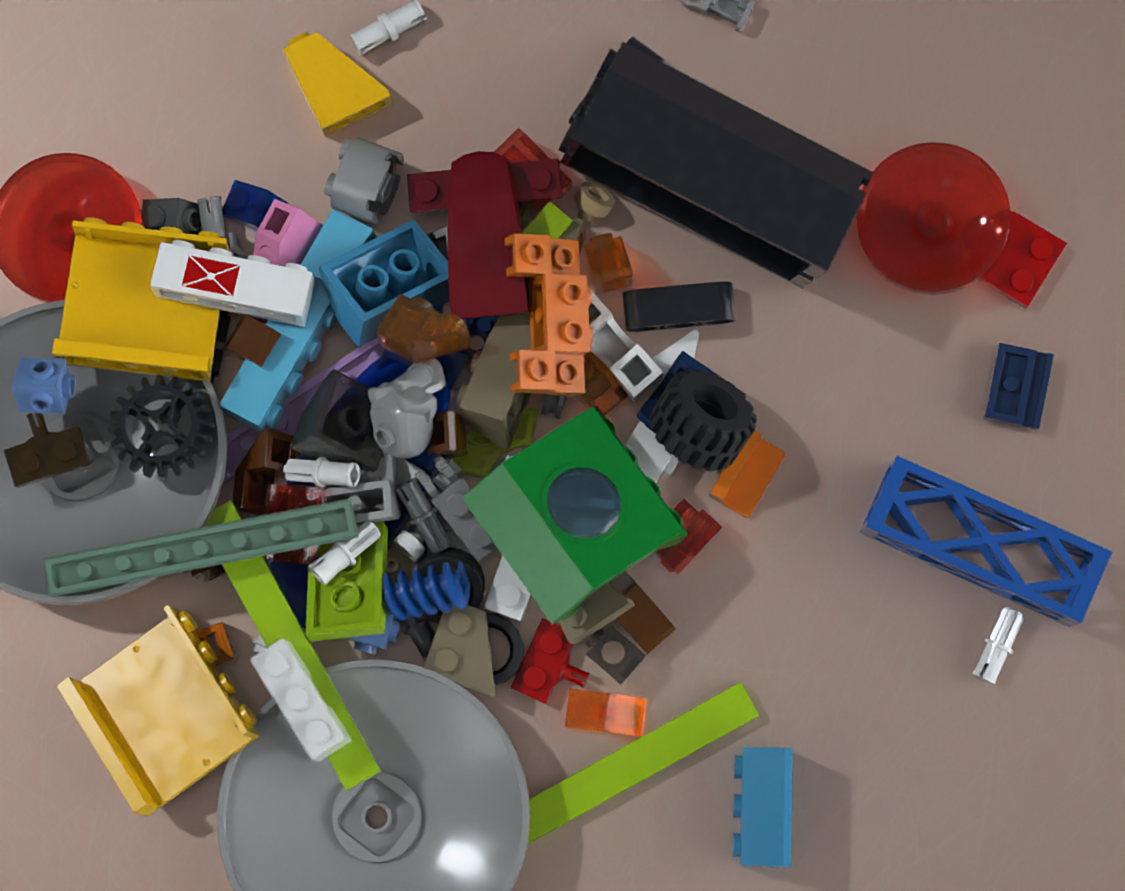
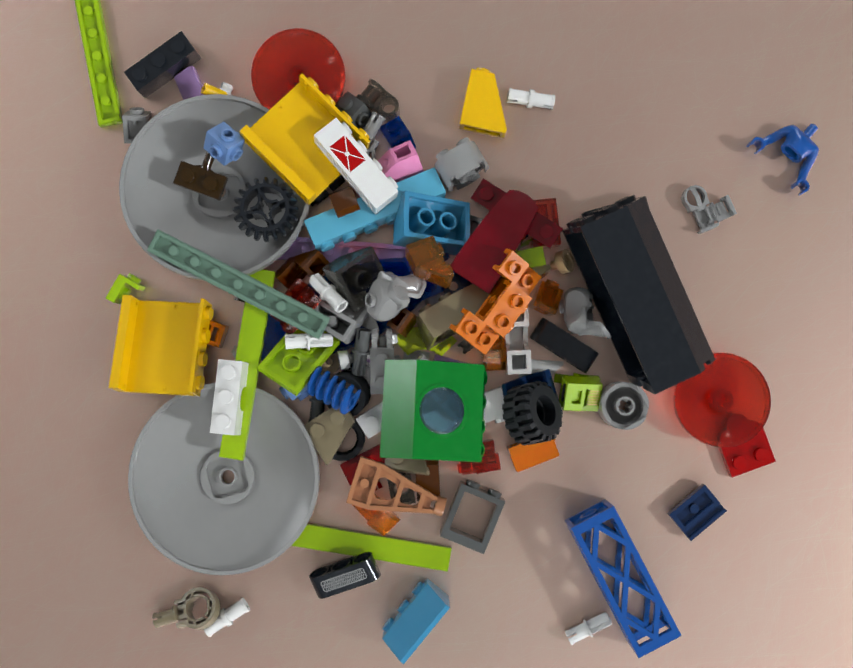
camera: 35 degrees right, 5 degrees up
none -> lime bracket [106,273,146,304]
none -> black beam [309,552,381,599]
none -> nougat plate [346,456,447,517]
none -> clear smoke piece [356,79,400,122]
none -> dark grey window [440,479,505,554]
none -> lime piece [553,373,603,411]
none -> light grey head [559,287,611,339]
none -> light grey brick [598,381,649,430]

